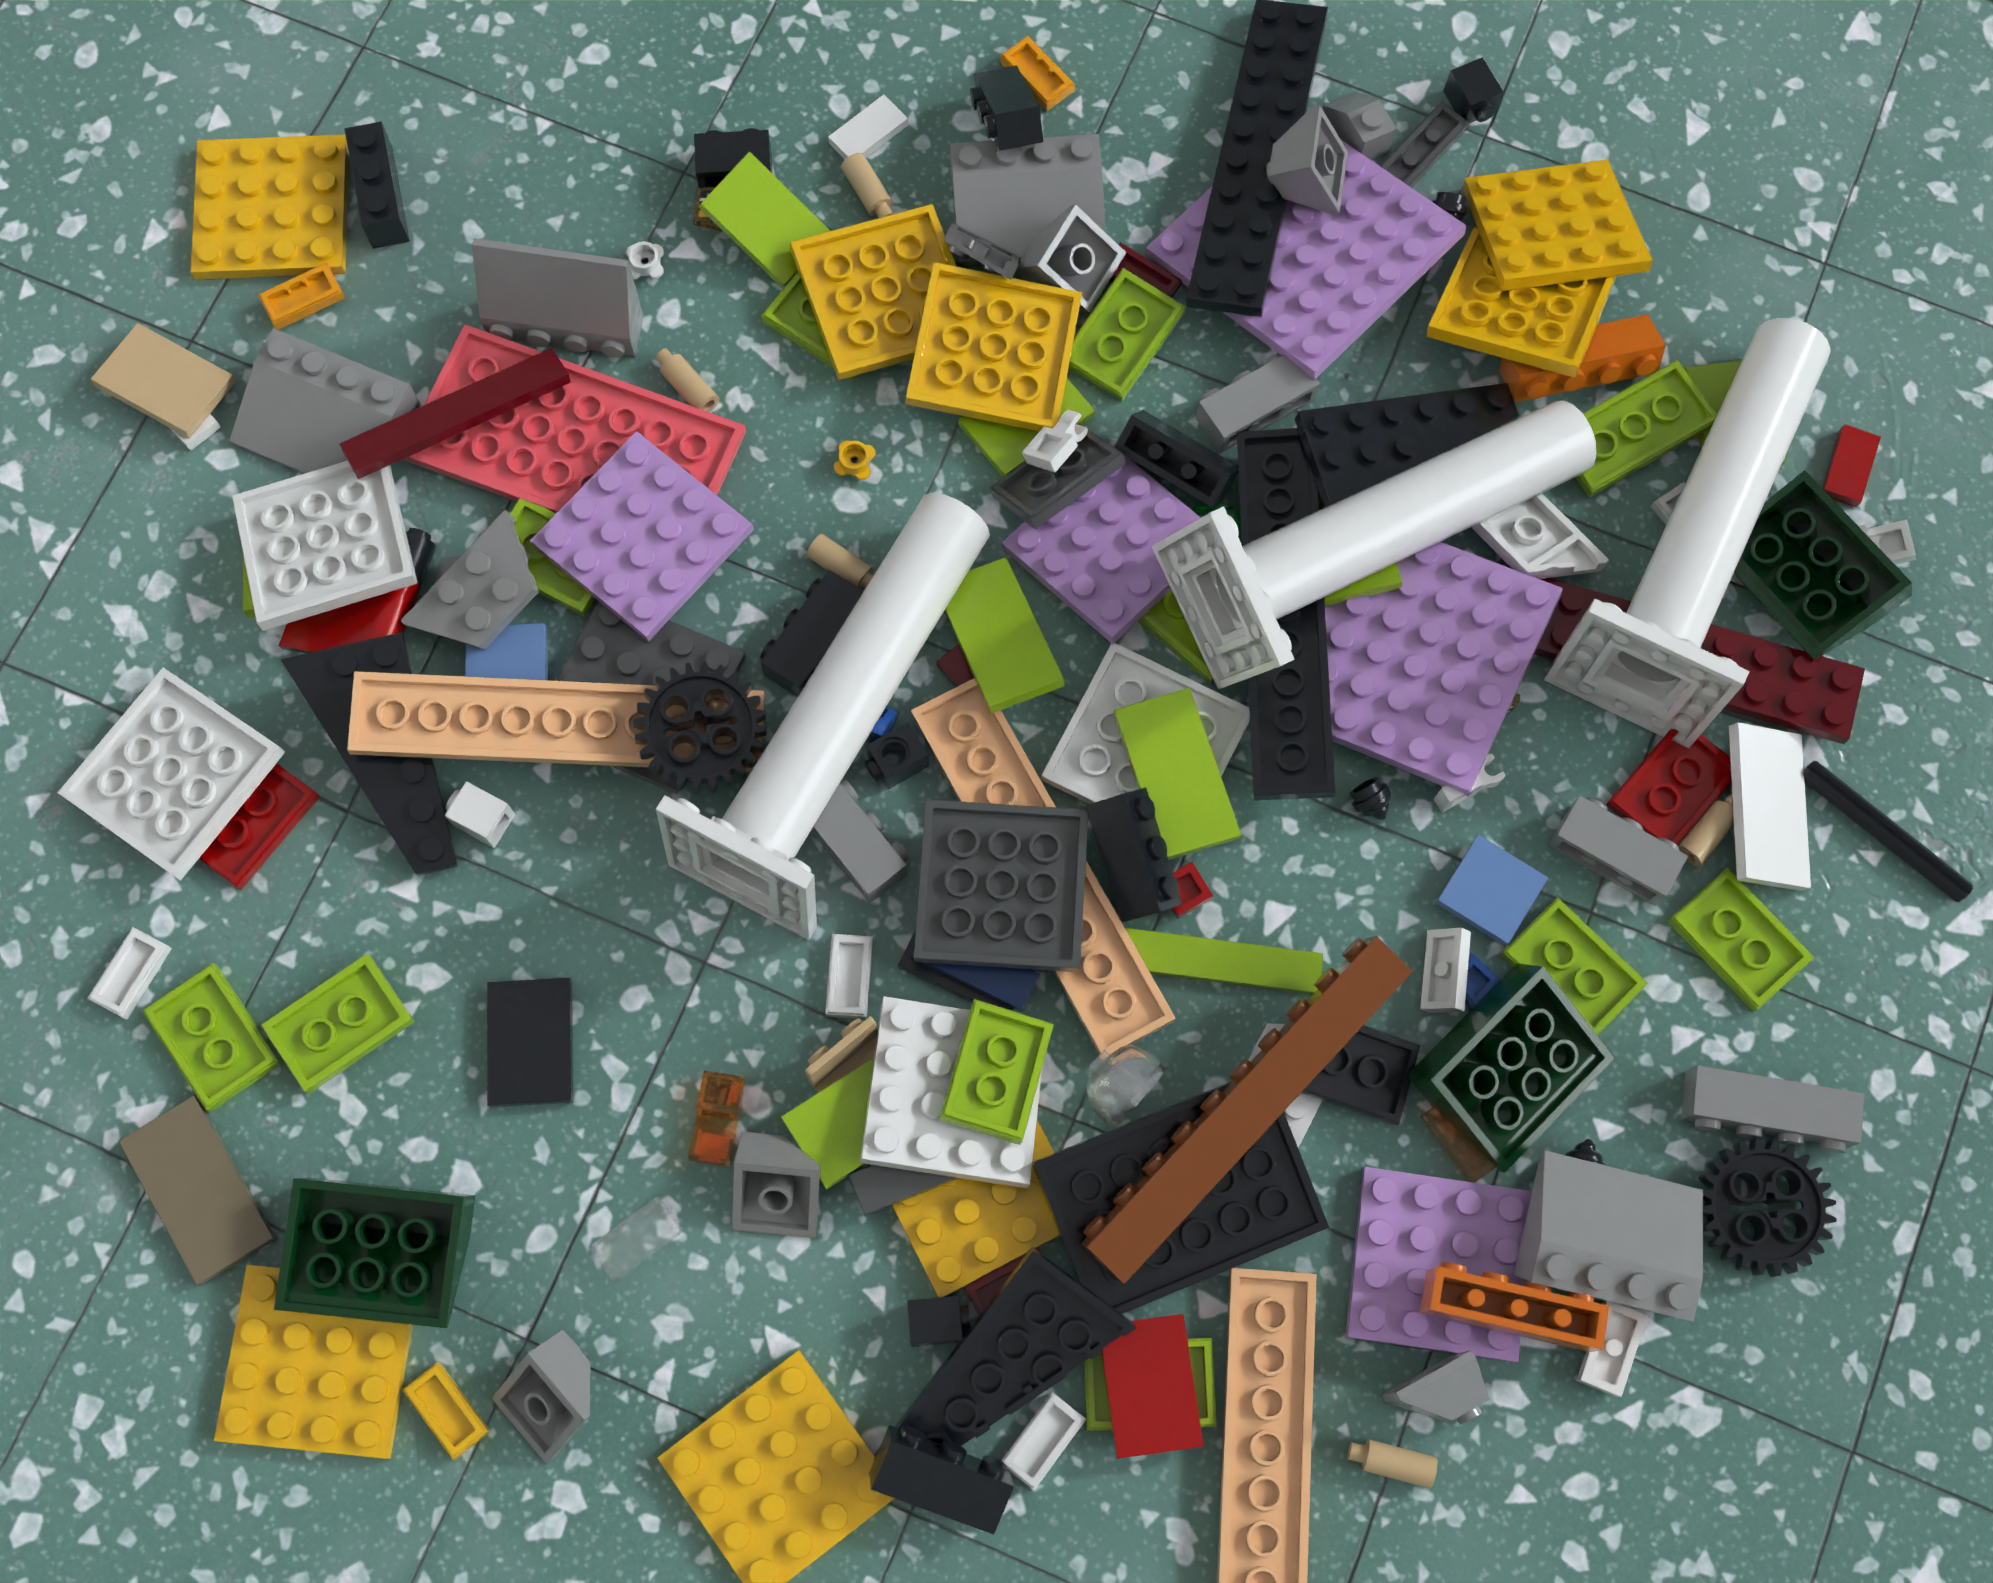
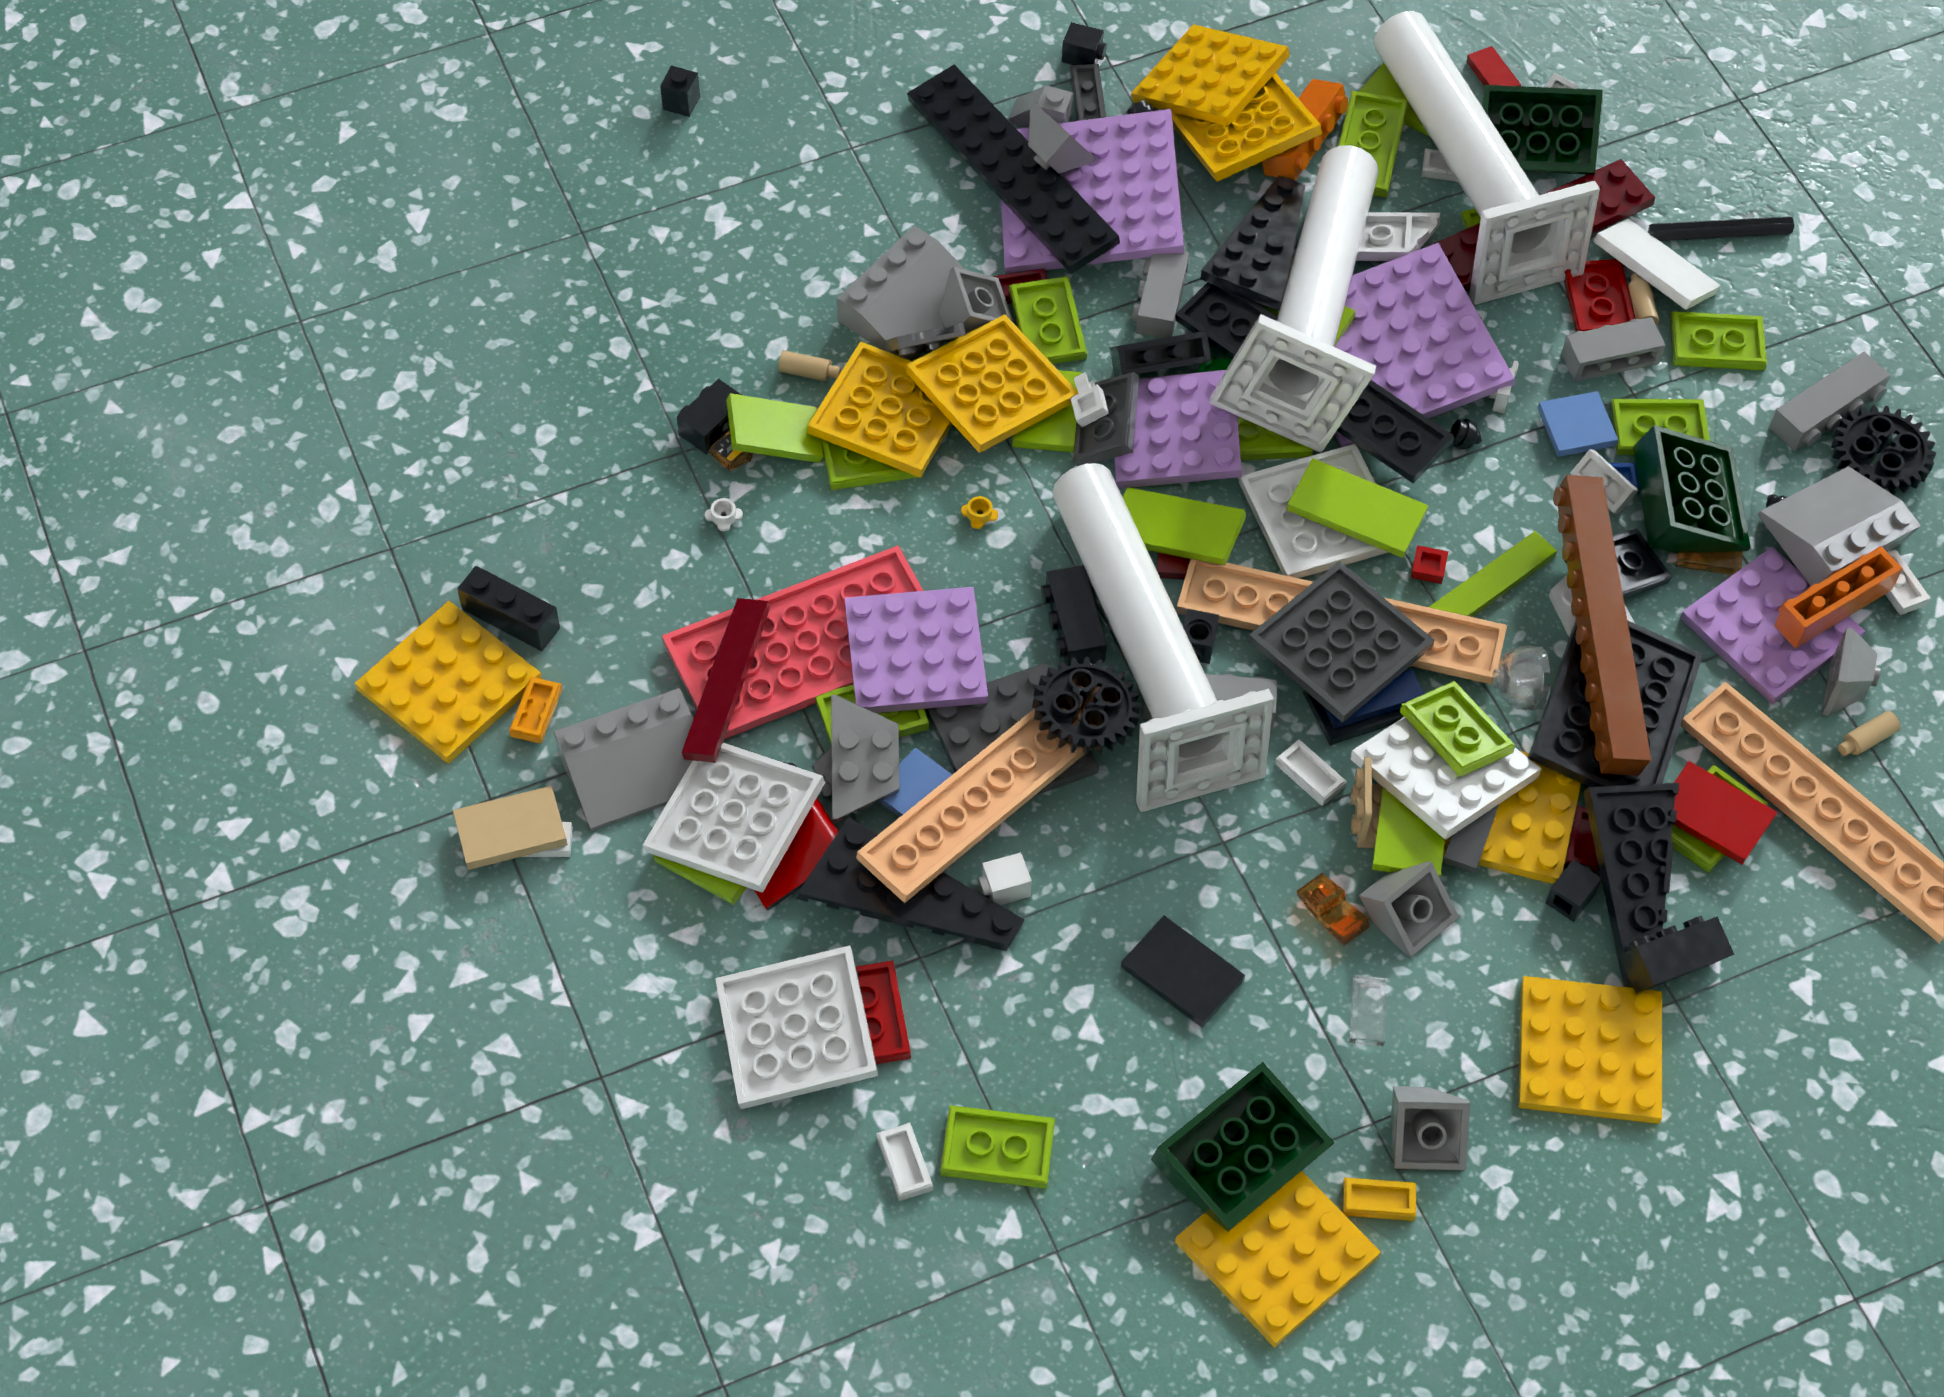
camera: 45 degrees left, 15 degrees down
dark tan tile [118,1095,277,1286] -> none
lime plate [261,953,415,1094] -> none
light grey slope [472,238,644,358] -> none
tan cylinder [656,348,720,412] -> none
tan cylinder [807,534,873,590] -> none
white tile [828,94,908,159] -> none
black brick [970,65,1043,151] -> none
light orange plate [1000,36,1075,112] -> none
white tile [1001,1392,1086,1490] -> none
black brick [1086,787,1182,923] -> none

